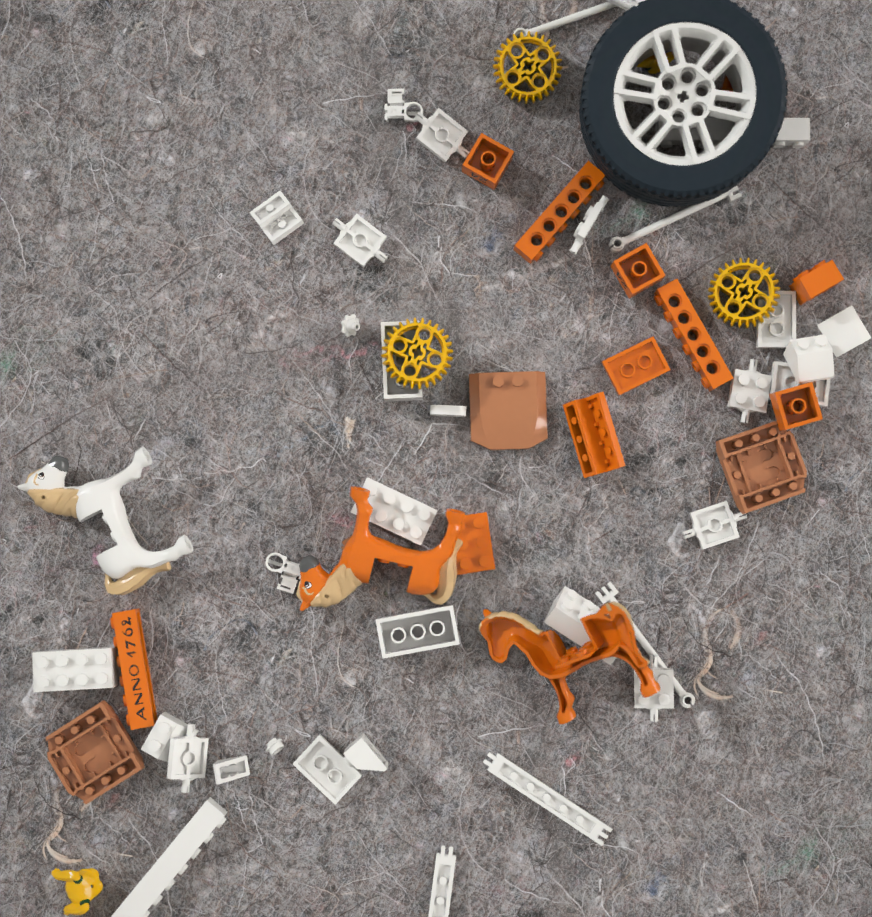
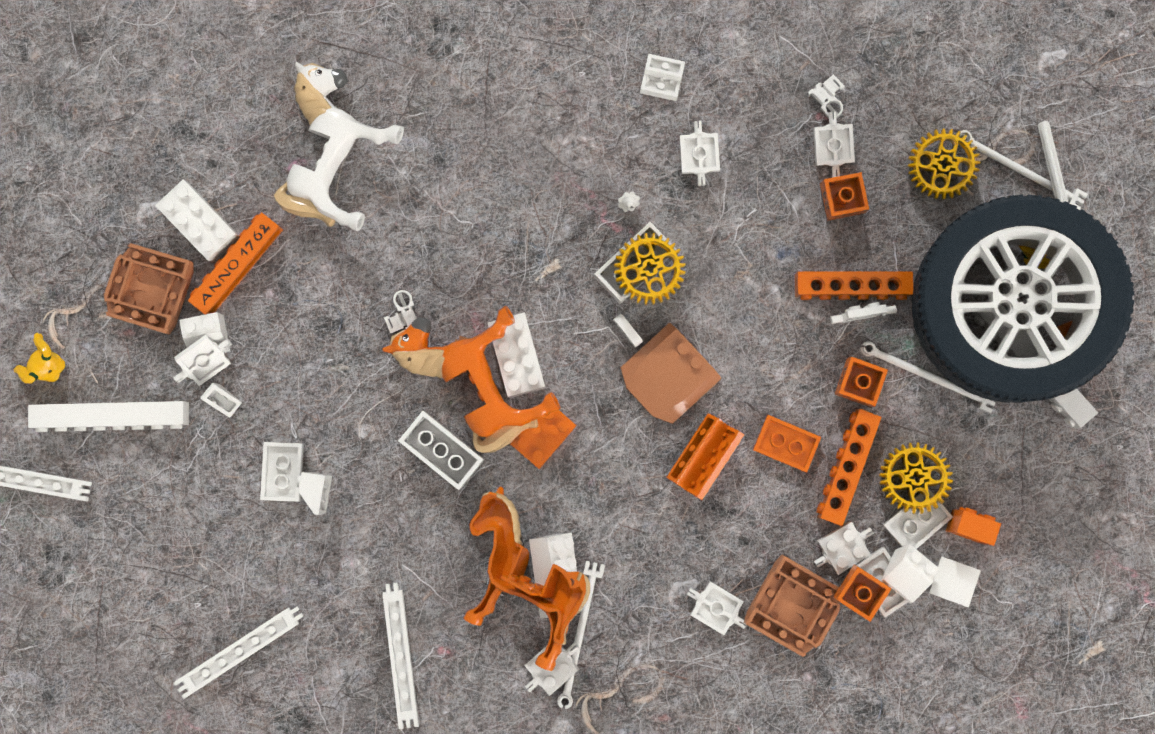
camera: 55 degrees right, 0 degrees up
white plate [266,738,284,756] -> none

